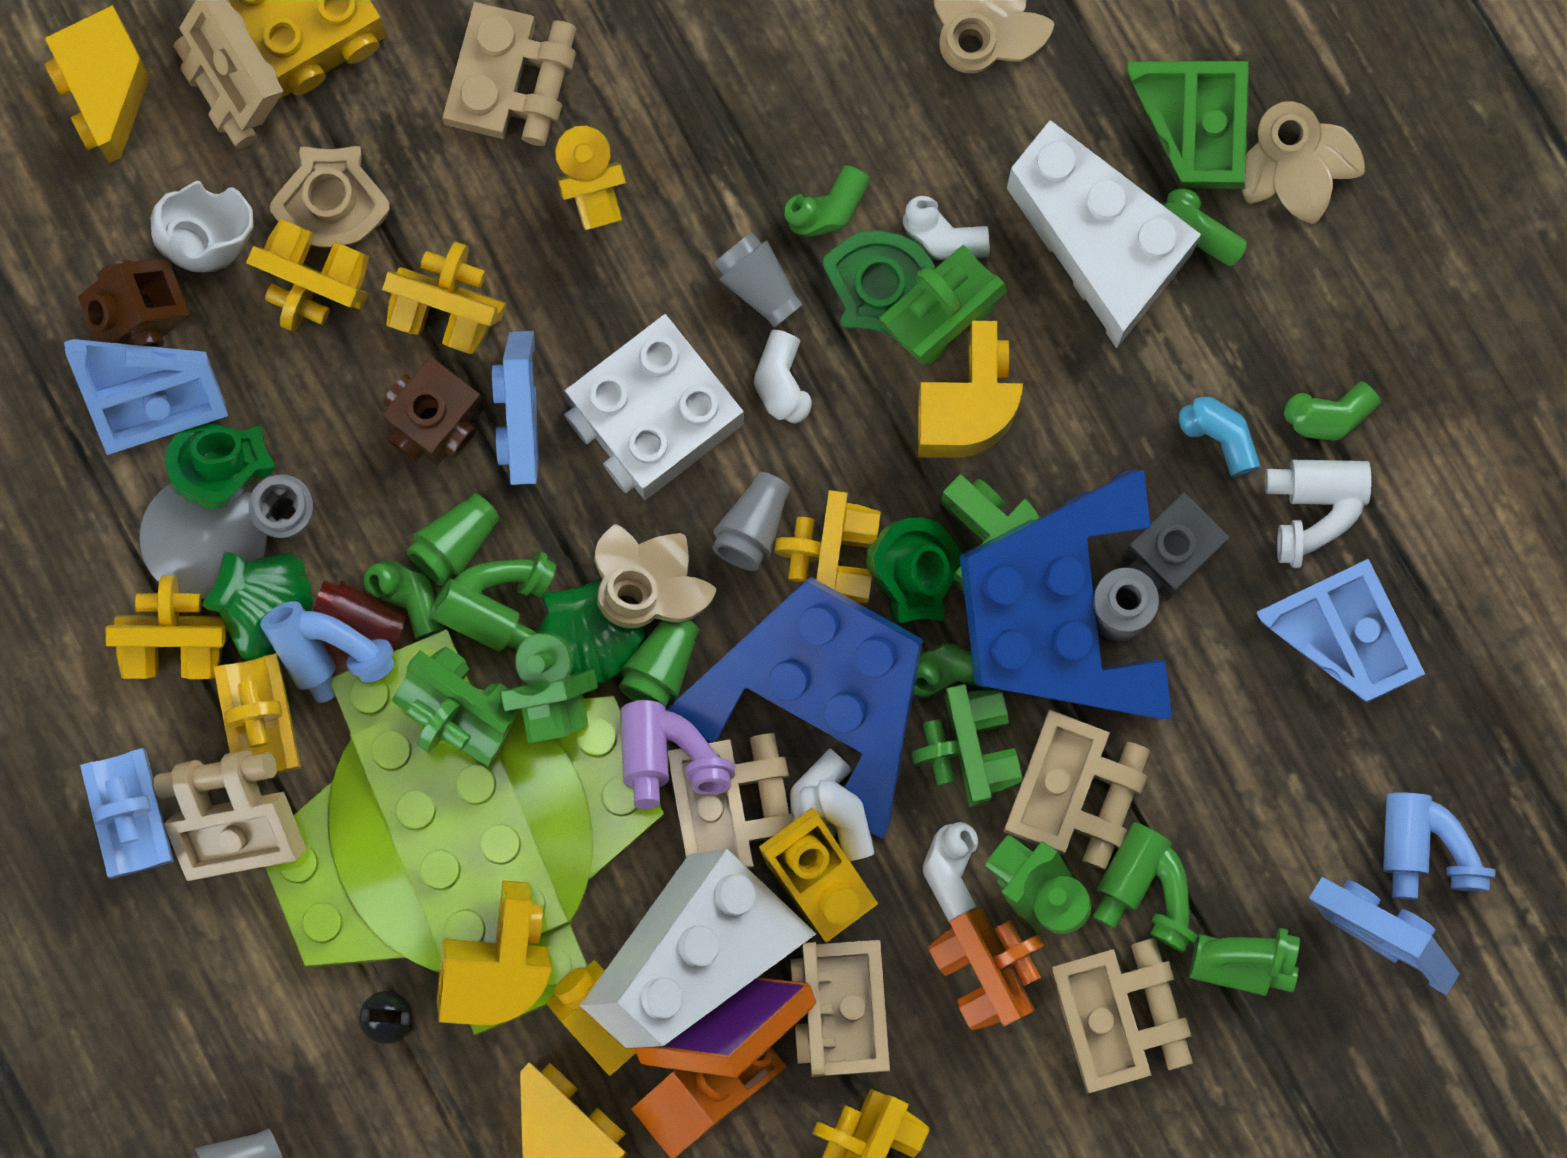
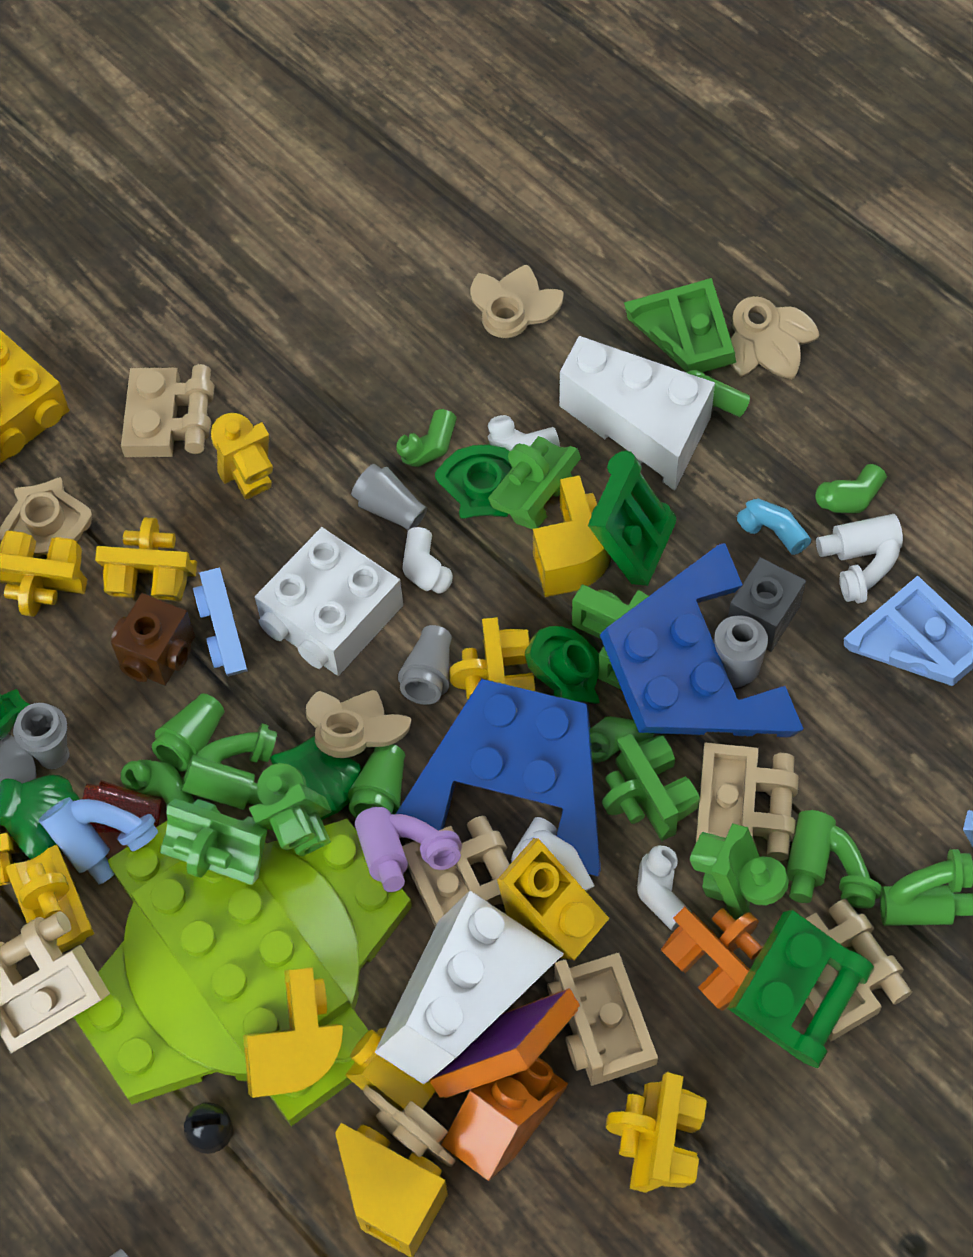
camera: 10 degrees left, 20 degrees down
none -> tan plate [363,1085,455,1167]
none -> green plate [588,451,677,586]
none -> green plate [727,910,875,1068]

